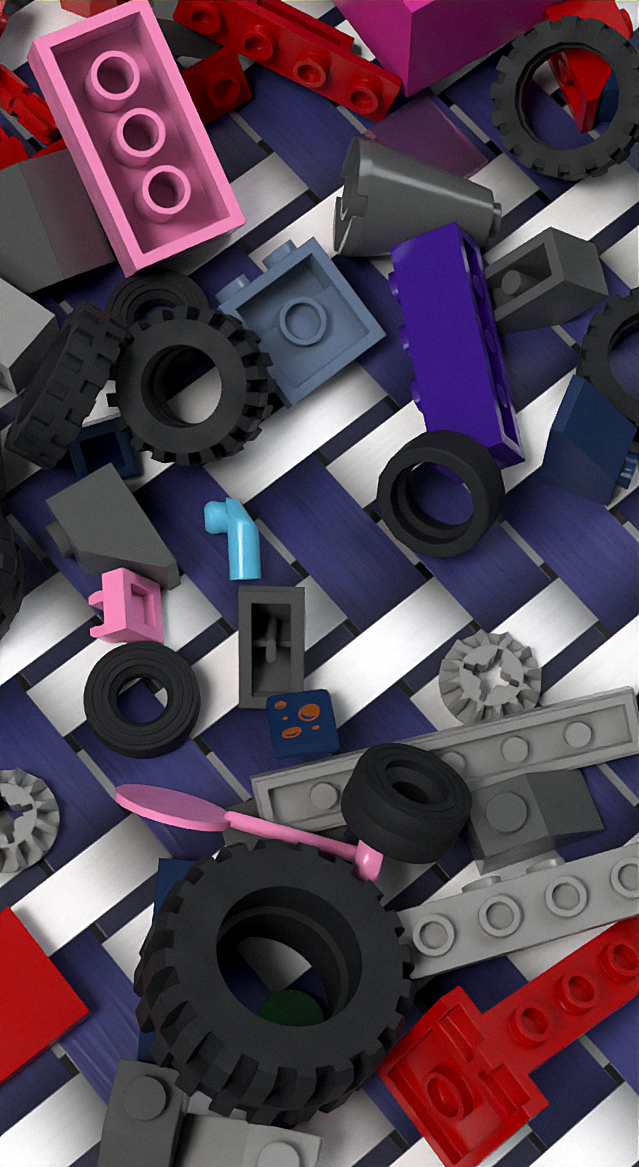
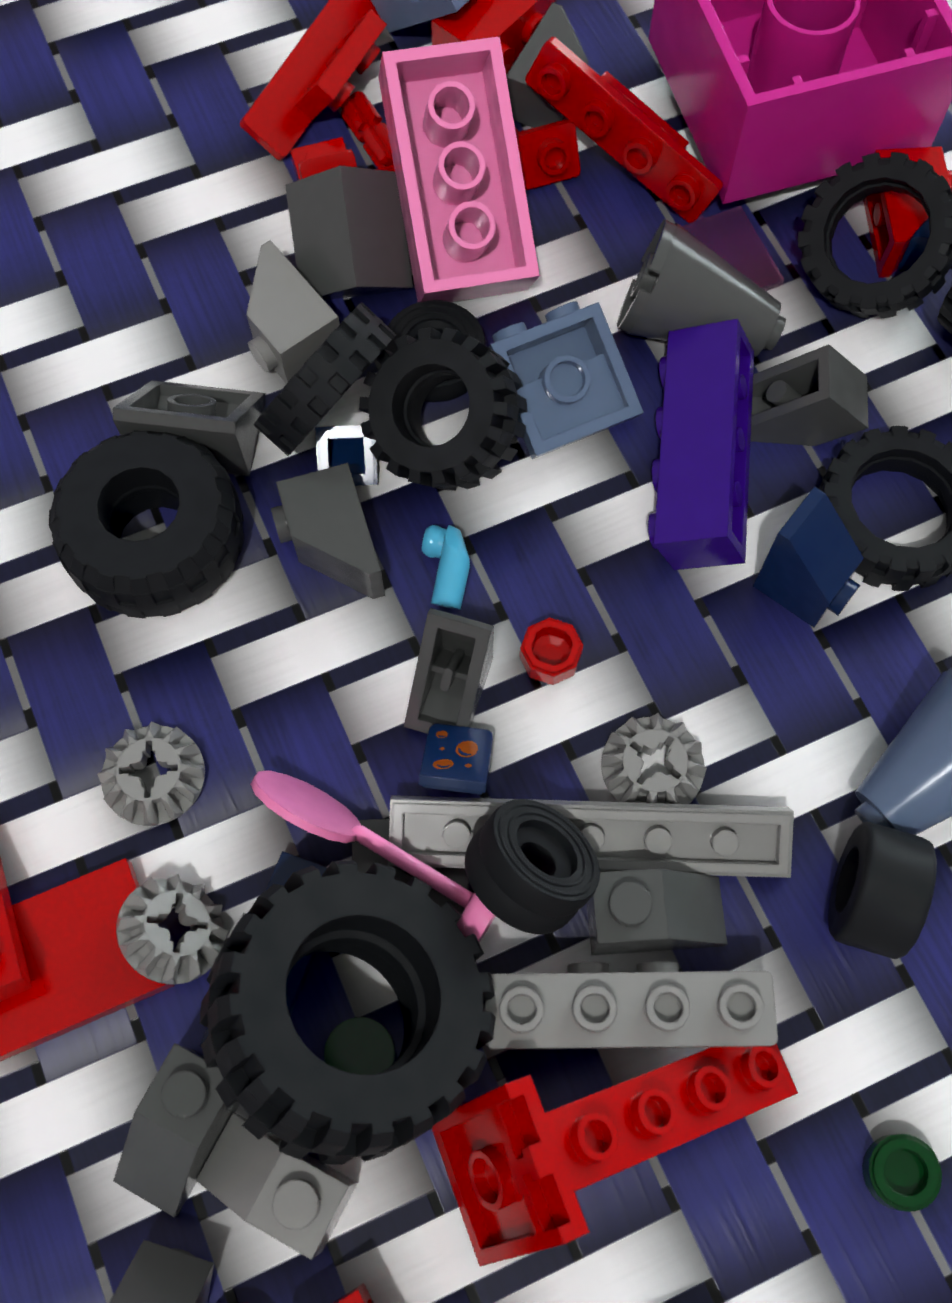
camera: 15 degrees right, 0 degrees up
black tyre [83,641,201,759] -> none
bright pink tile [88,567,164,644] -> none
black tyre [376,429,505,558] -> none
none -> light grey gear [116,874,229,985]
none -> red tile [519,617,584,685]

